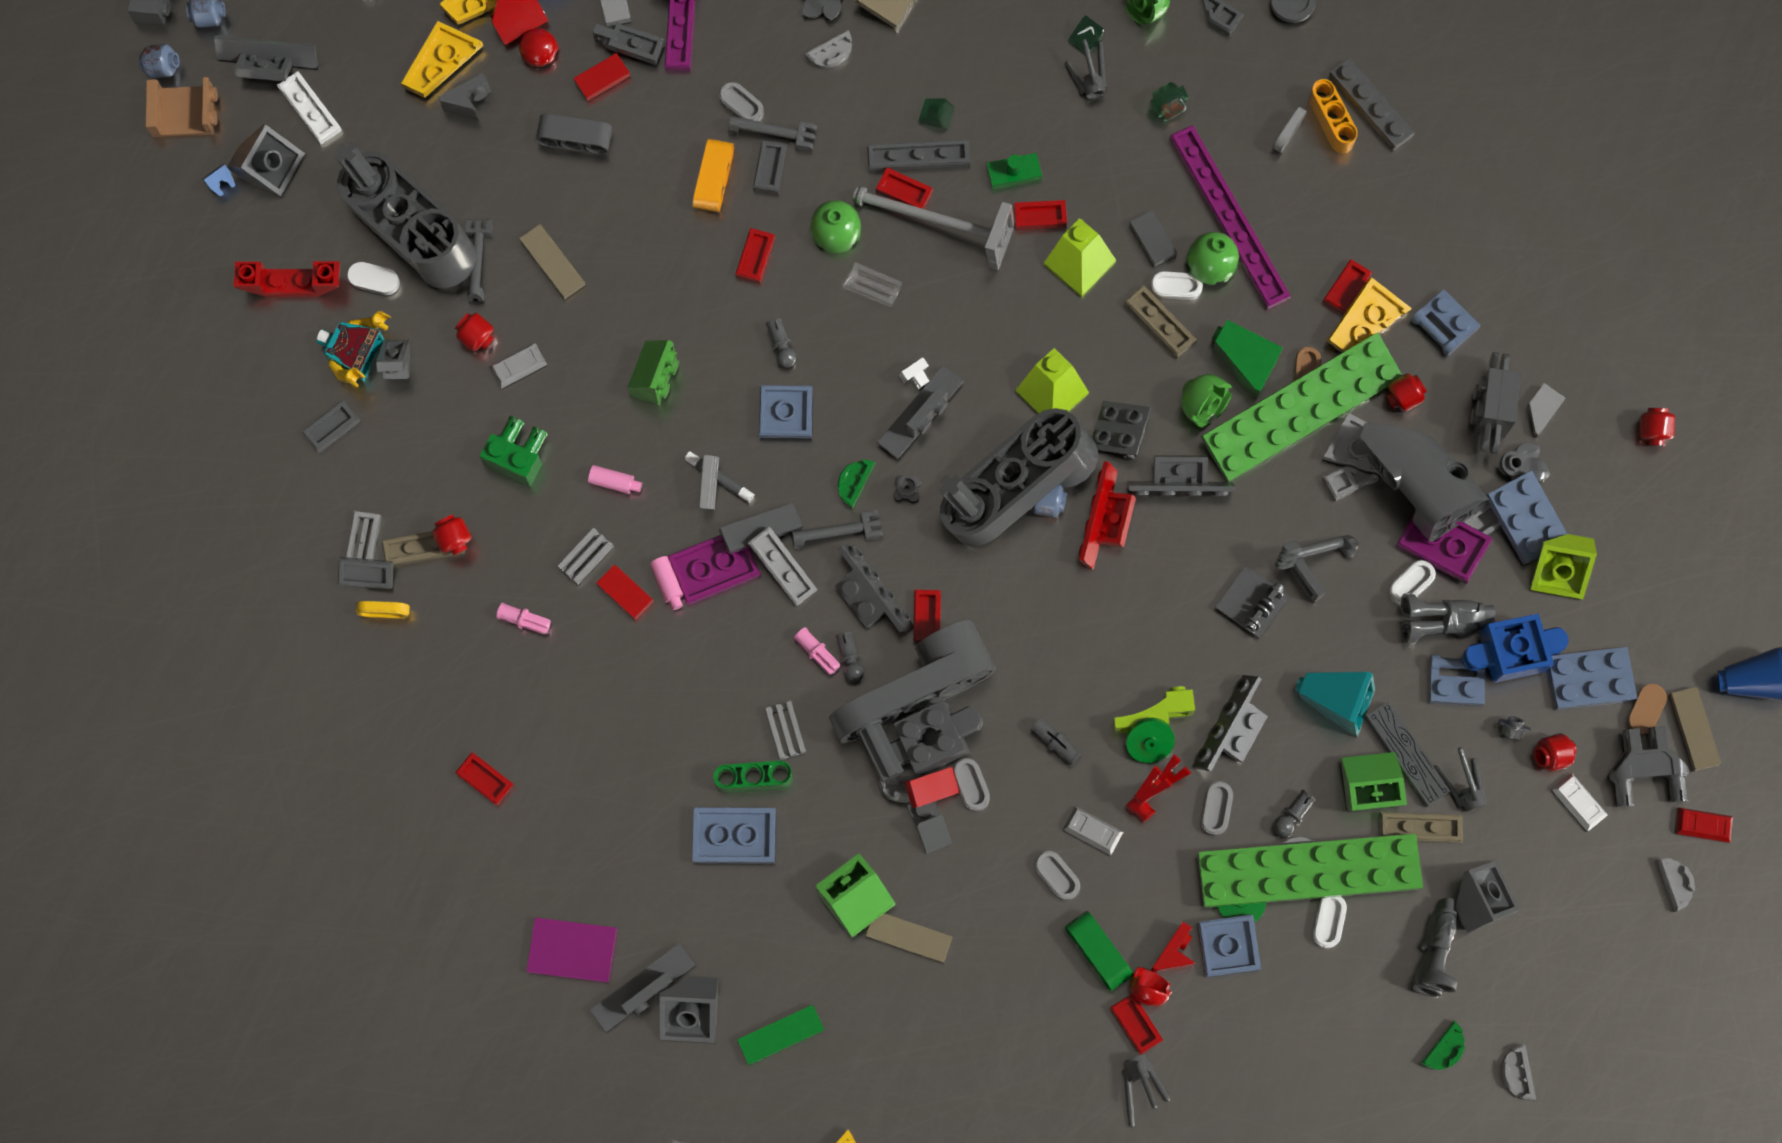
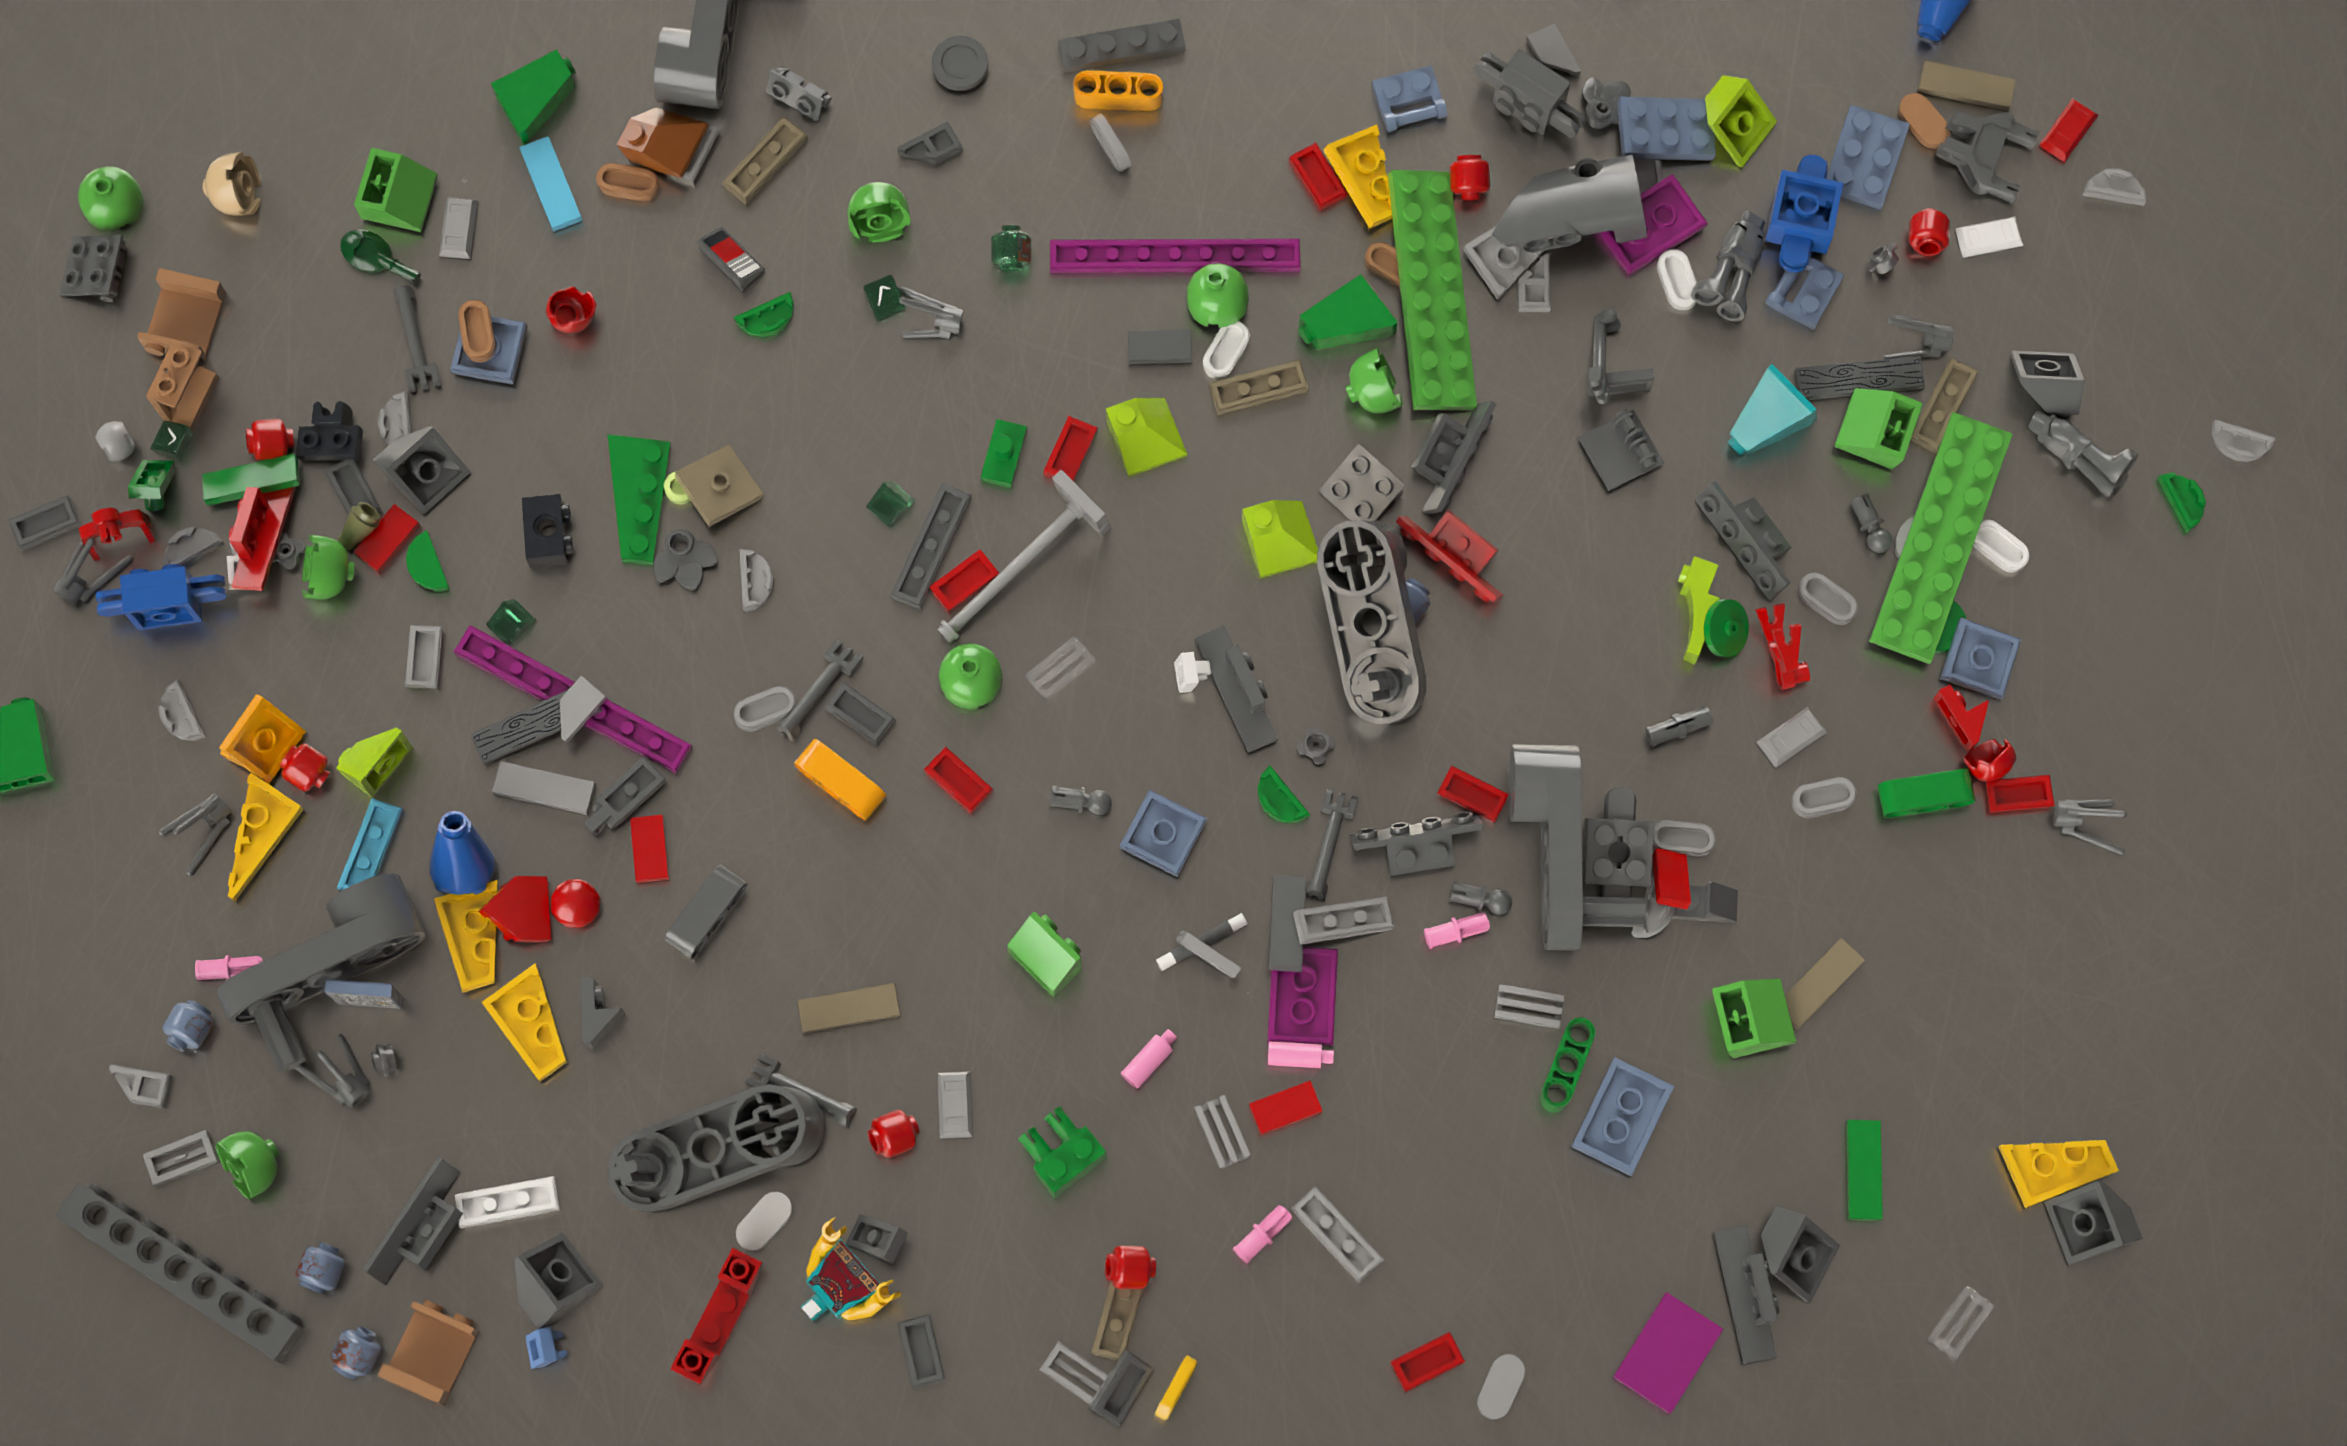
camera: 65 degrees left, 0 degrees up
none -> light grey tile [1291,1186,1384,1283]
none -> light grey tile [1477,1354,1525,1420]

